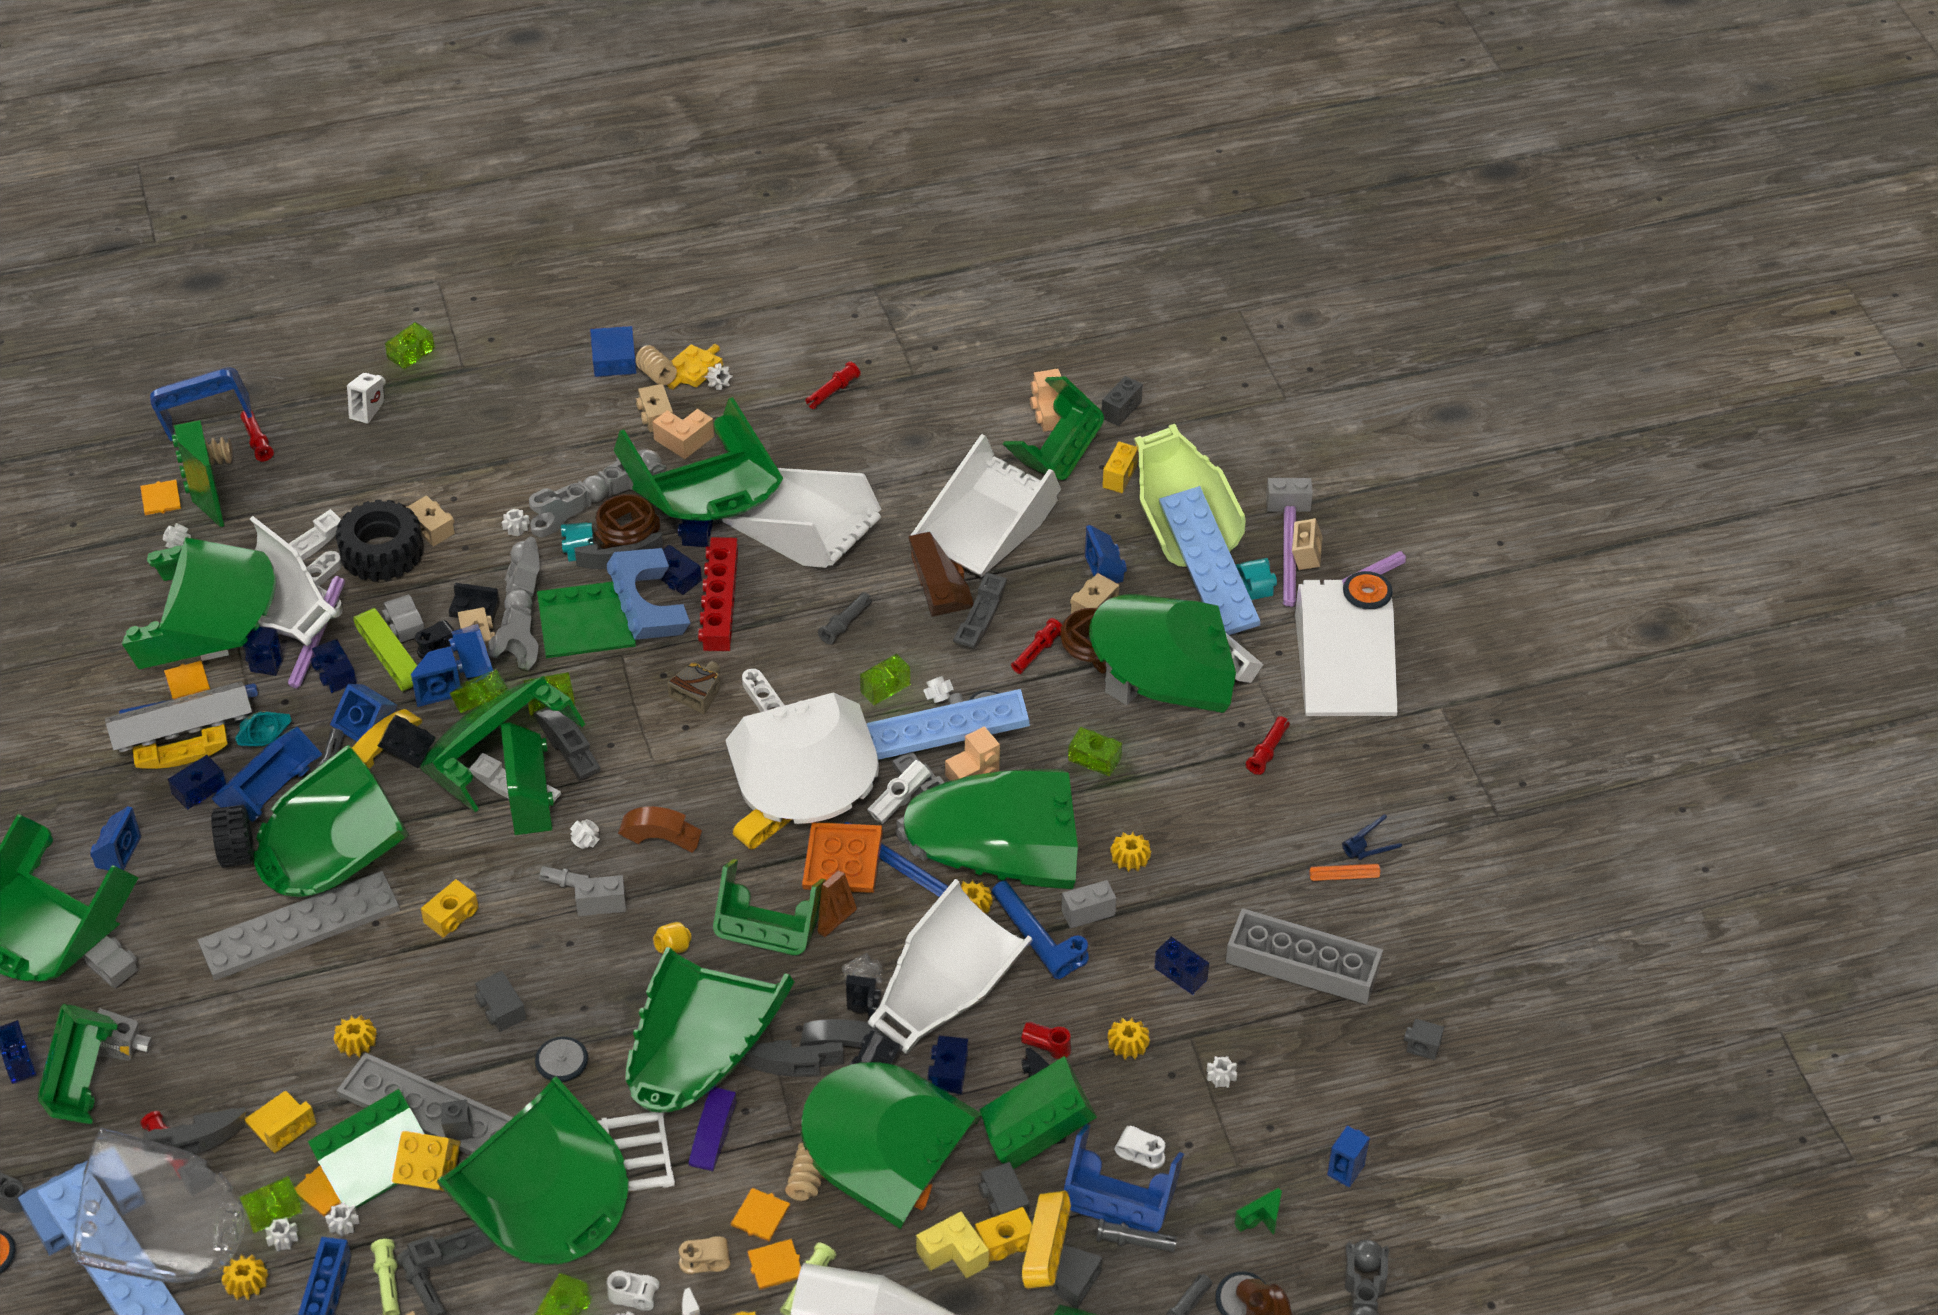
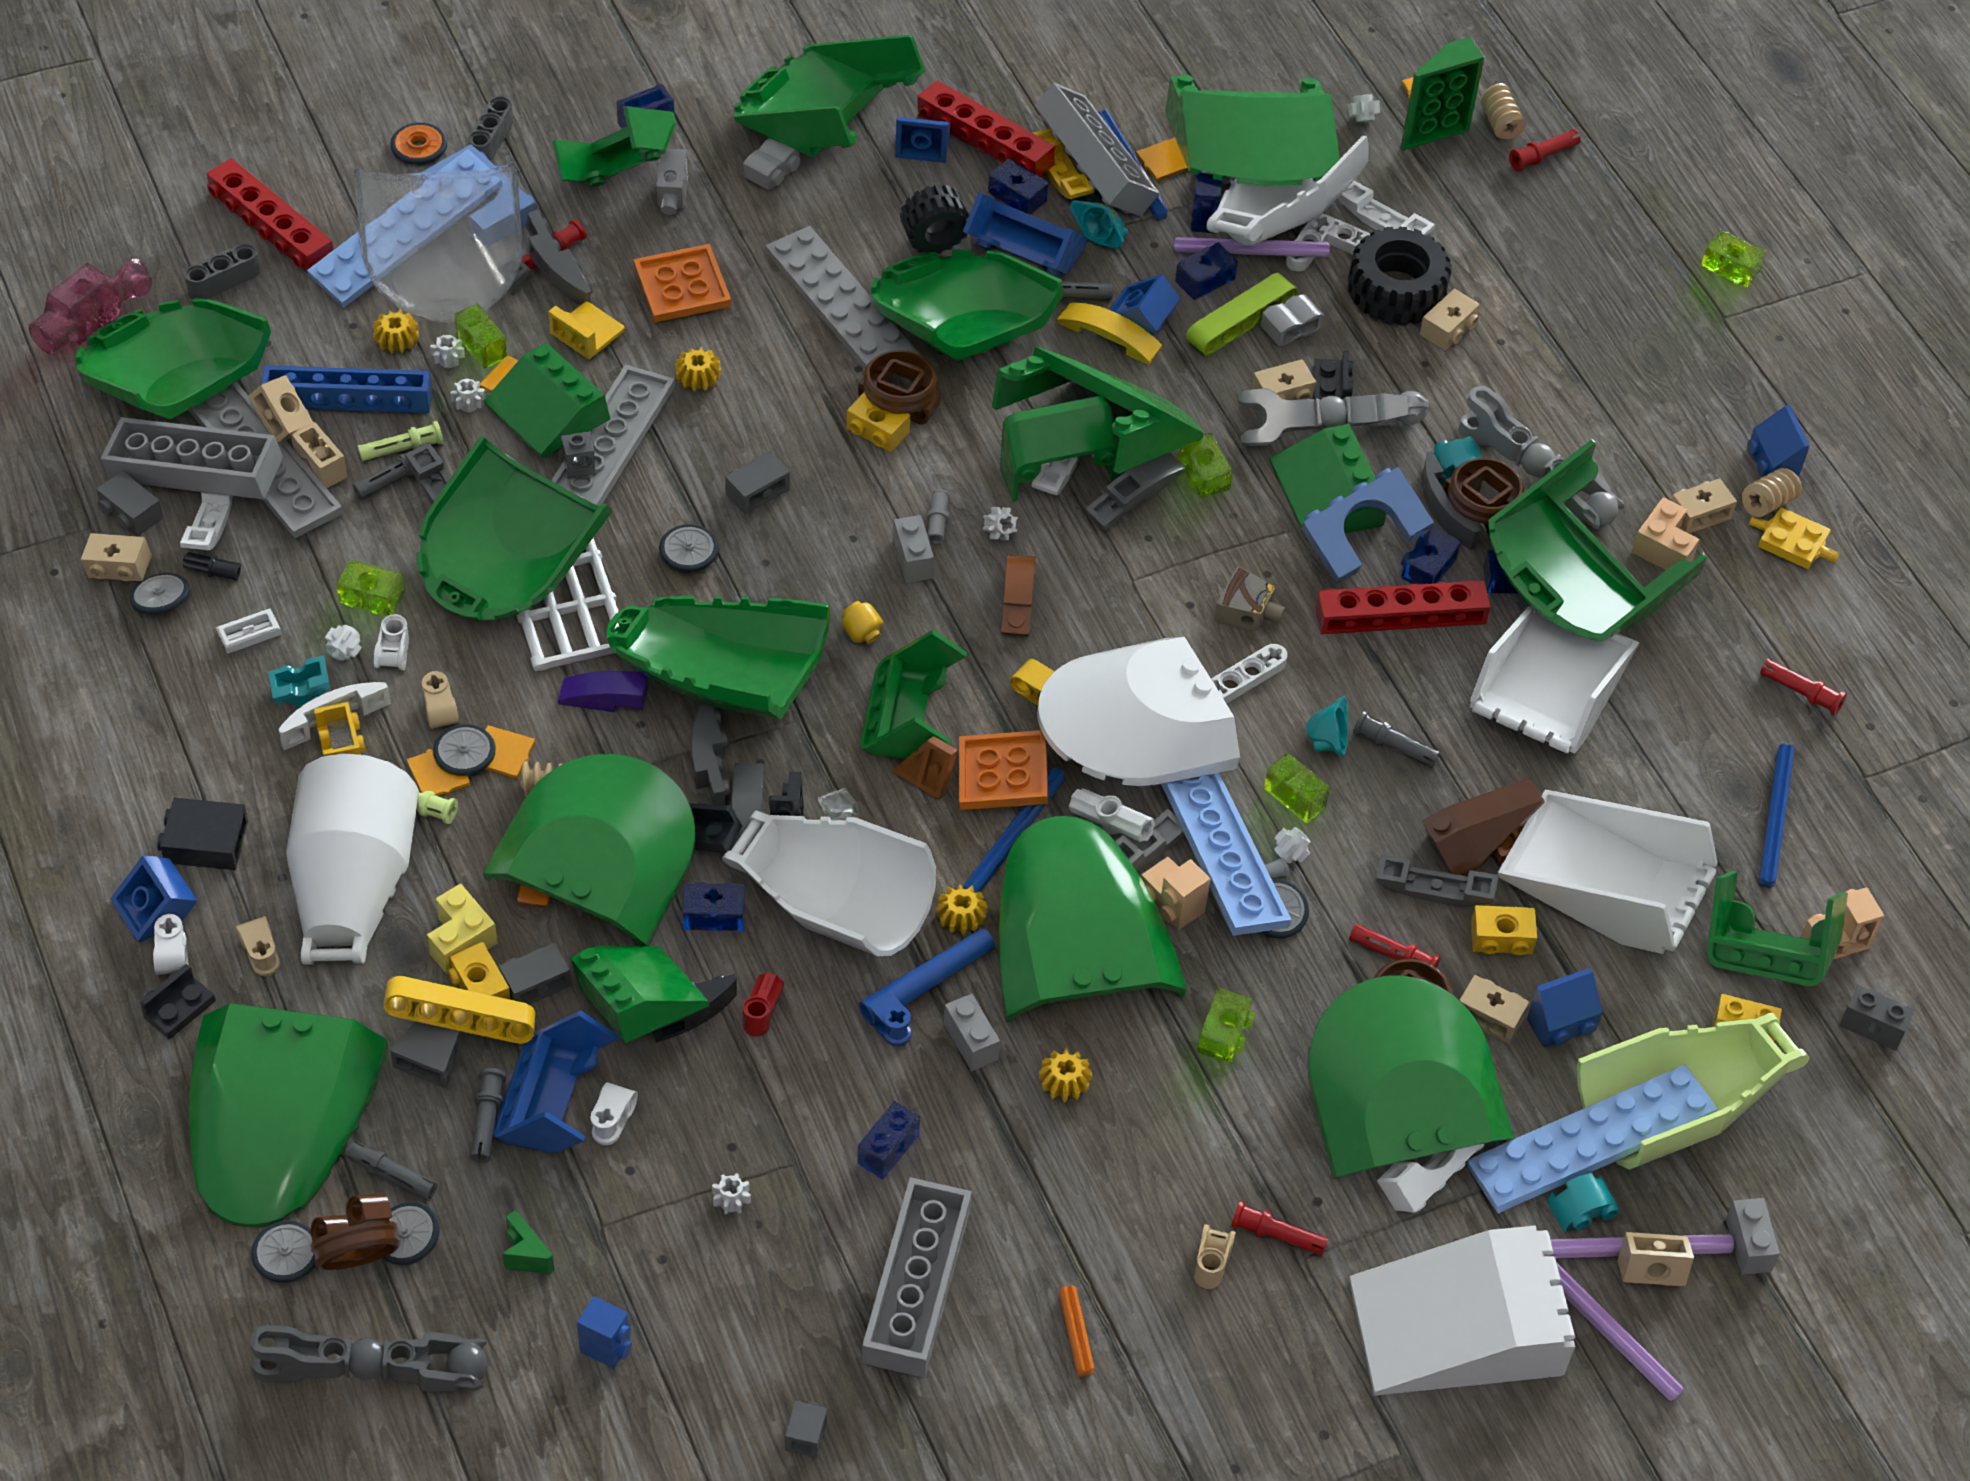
camera: 80 degrees right, 5 degrees up
blue windscreen [150,367,252,441] -> none
white torso [347,373,386,424] -> none
black bracket [377,715,436,768] -> none
yellow bracket [392,1131,461,1192] -> none
blue slope [411,646,462,707] -> none
black piece [415,620,455,659] -> none
blue slope [449,624,494,678] -> none
clear neon green brick [449,668,508,713] -> none
white gear [502,509,530,536] -> none
white gear [705,363,732,390] -> none
yellow gear [1107,1017,1150,1060] -> none
dark blue plant [1342,814,1402,860] -> none
wheel [1343,571,1393,609] -> none
none -> light grey wheel [433,724,496,776]
none -> orange plate [633,244,731,323]
none -> reddish brown piece [858,350,941,425]
none -> red brick [917,80,1055,181]
none -> tan piece [1194,1224,1236,1289]
none -> teal hat [1306,695,1348,756]
none -> yellow brick [1471,905,1537,956]
none -> blue axle [1759,743,1794,888]

